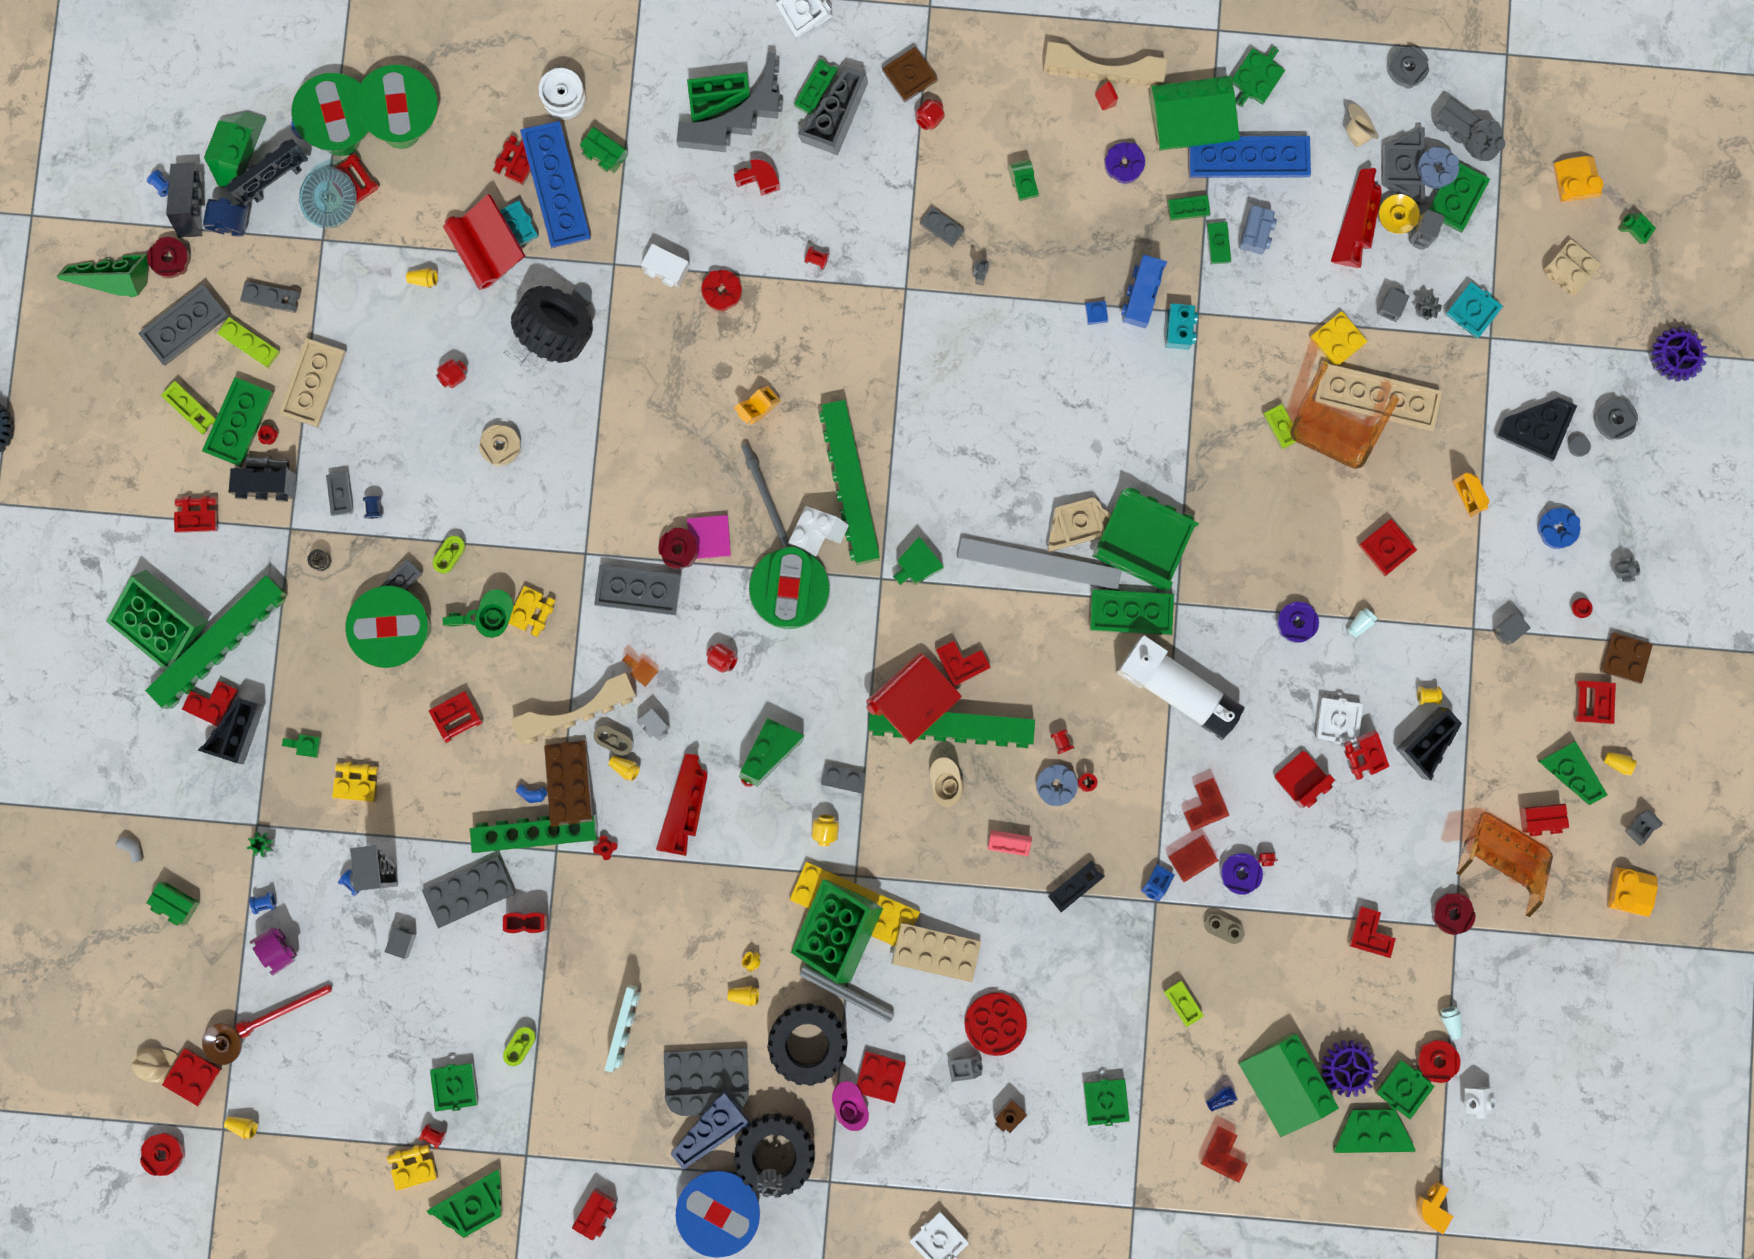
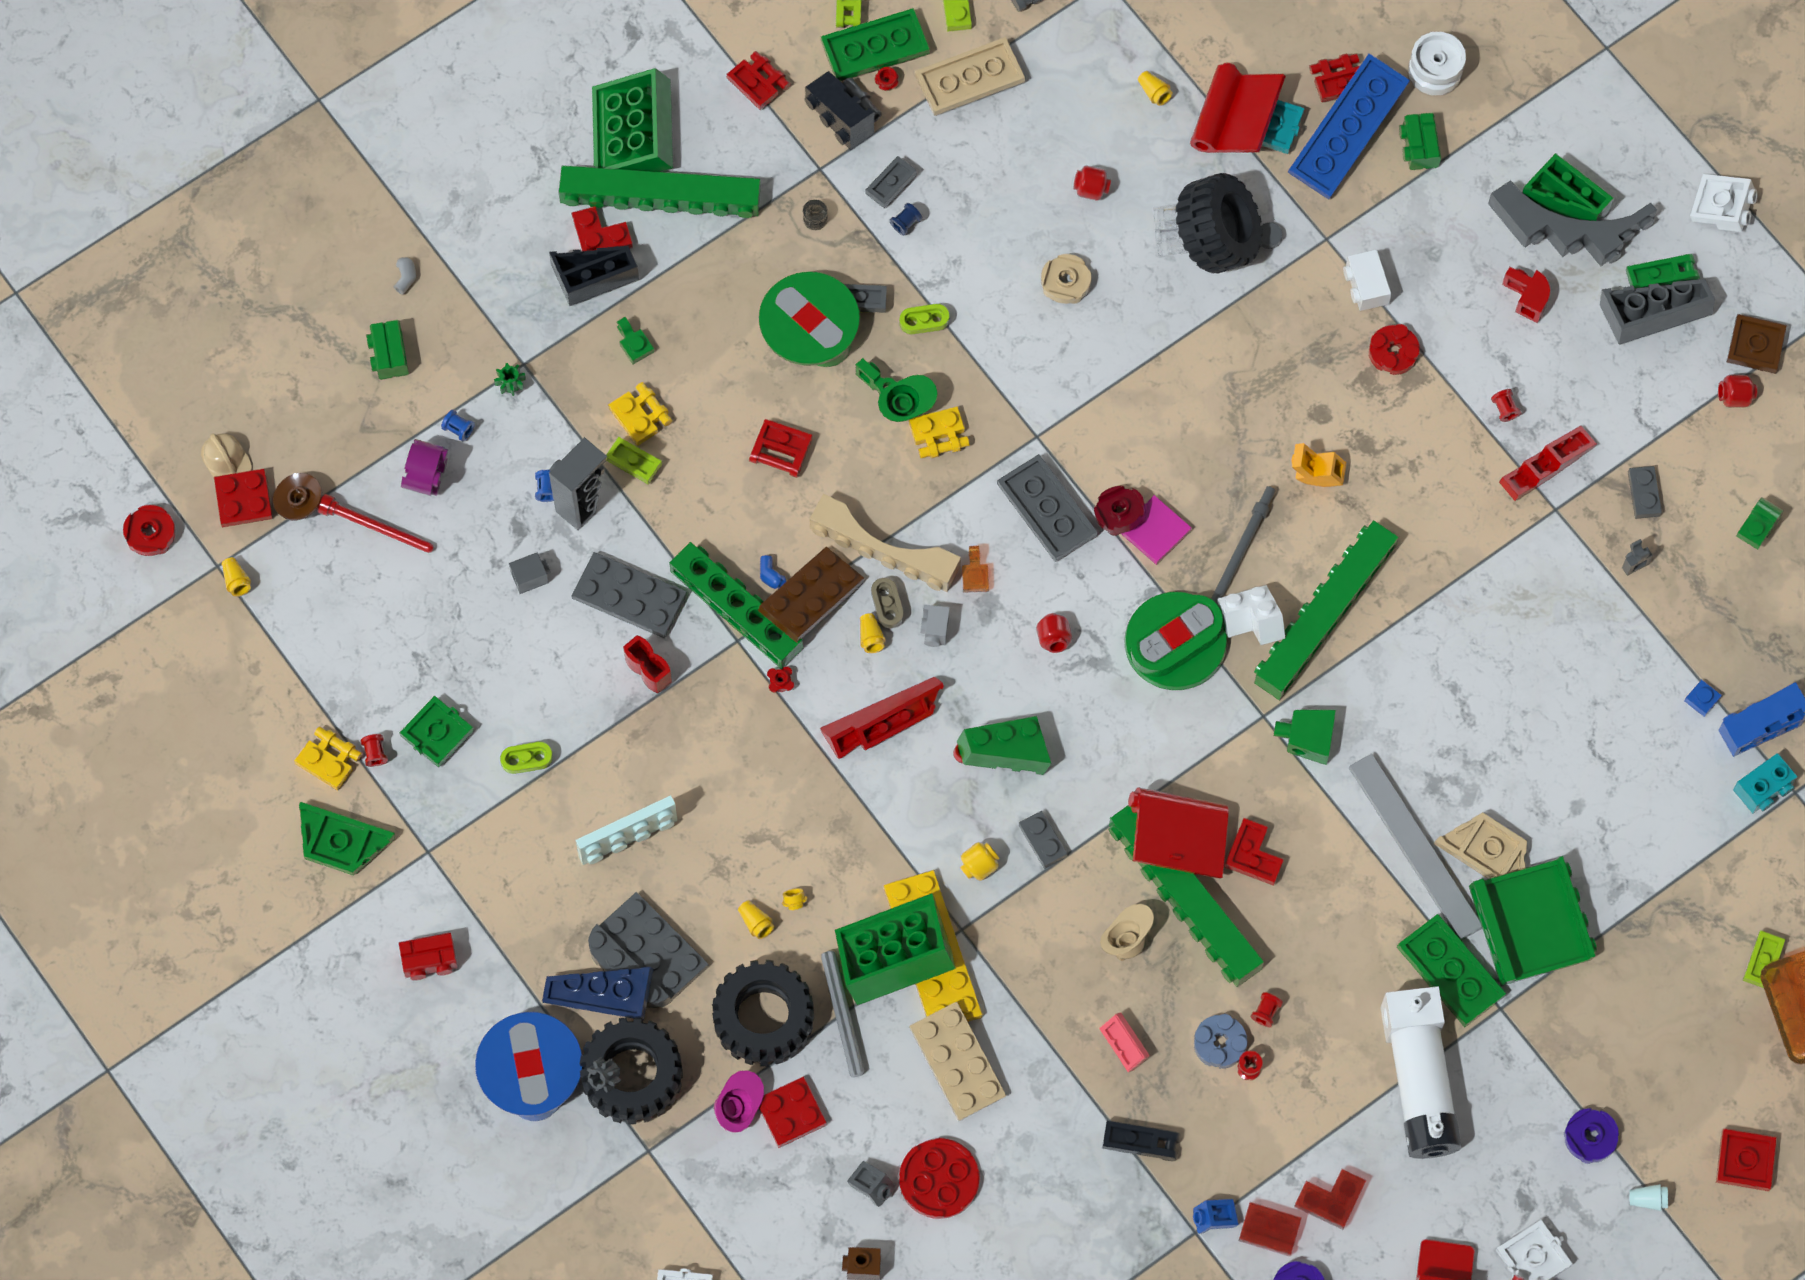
camera: 50 degrees right, 15 degrees down
none -> lime plate [606,437,662,485]
none -> red slope [1499,425,1597,501]

